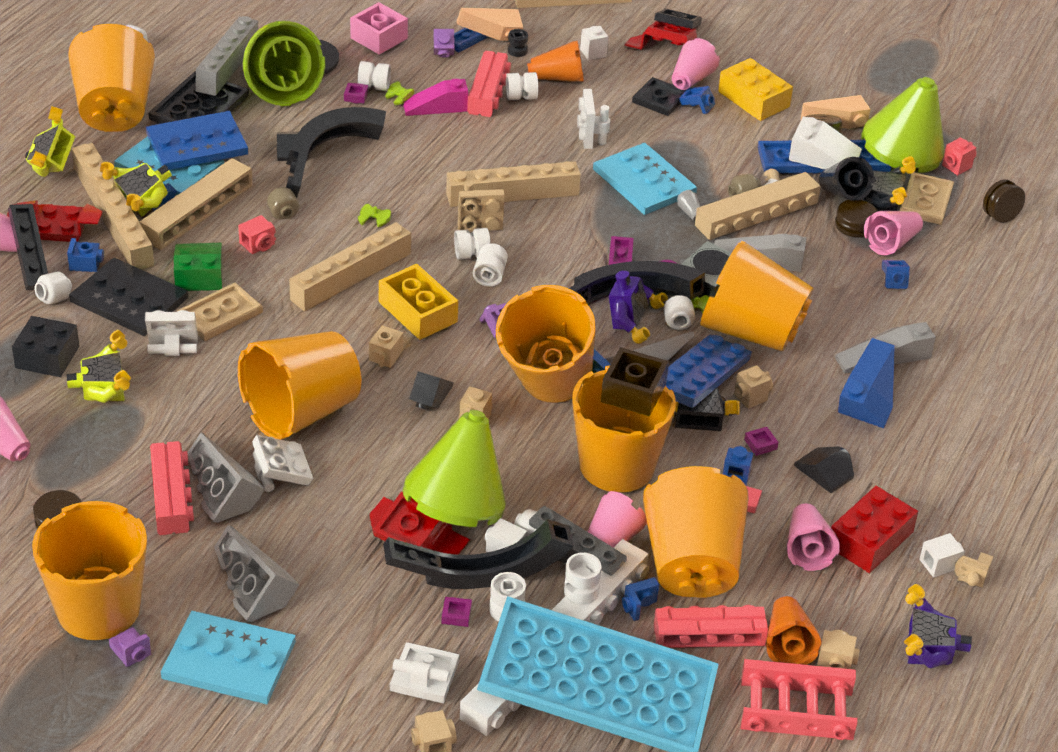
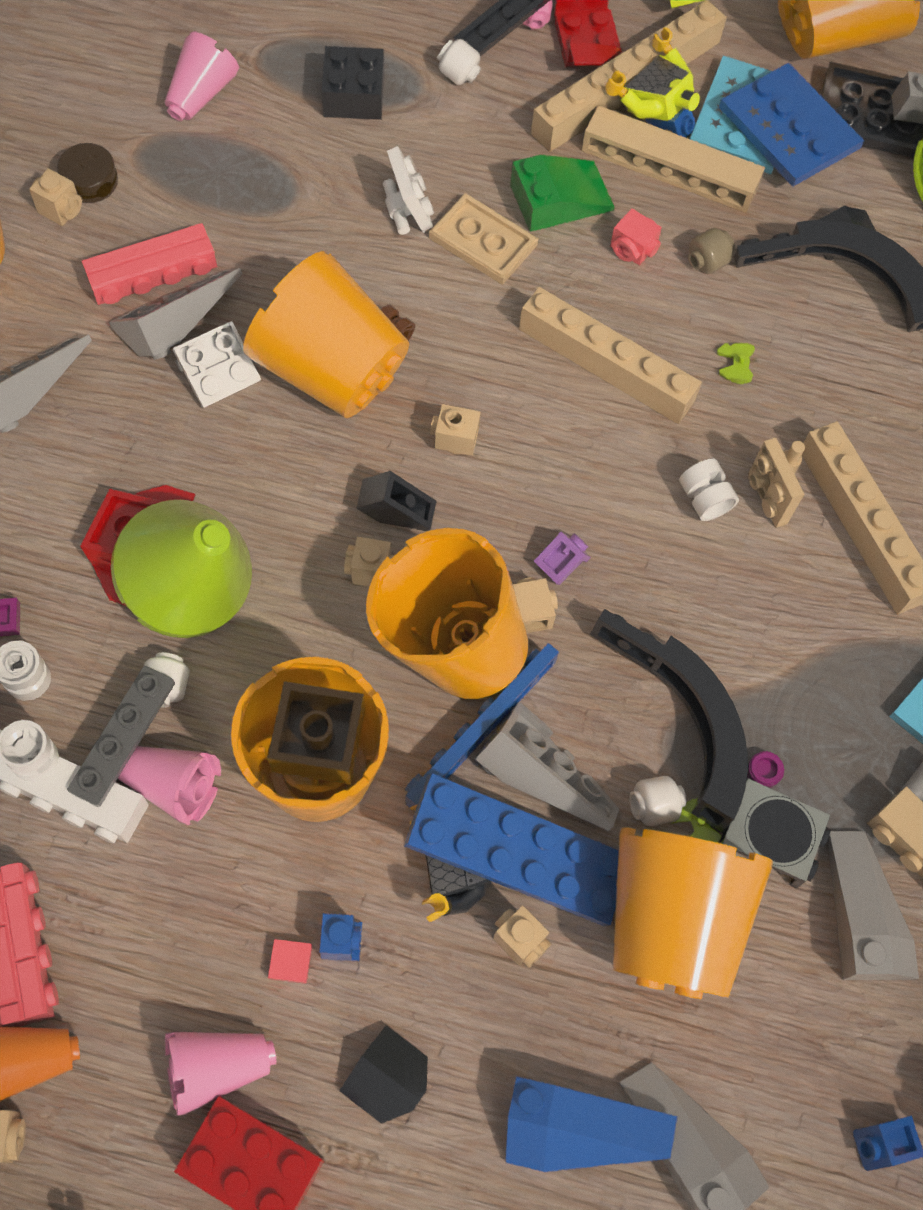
camera: 75 degrees right, 25 degrees up
torso [66,330,131,403] -> none
blue brick [67,238,104,272] -> none
black plate [69,258,188,337] -> none
yellow brick [379,264,459,340] -> none
black arch [383,519,574,589] -> none
white wheel [473,244,508,287] -> none
white brick [484,518,527,553] -> none
magenta plate [609,236,634,265] -> none
torso [609,271,668,344] -> none
blue bracket [622,577,659,621] -> none
light orange cone [643,466,749,598] -> none
magenta plate [744,427,779,456] -> none

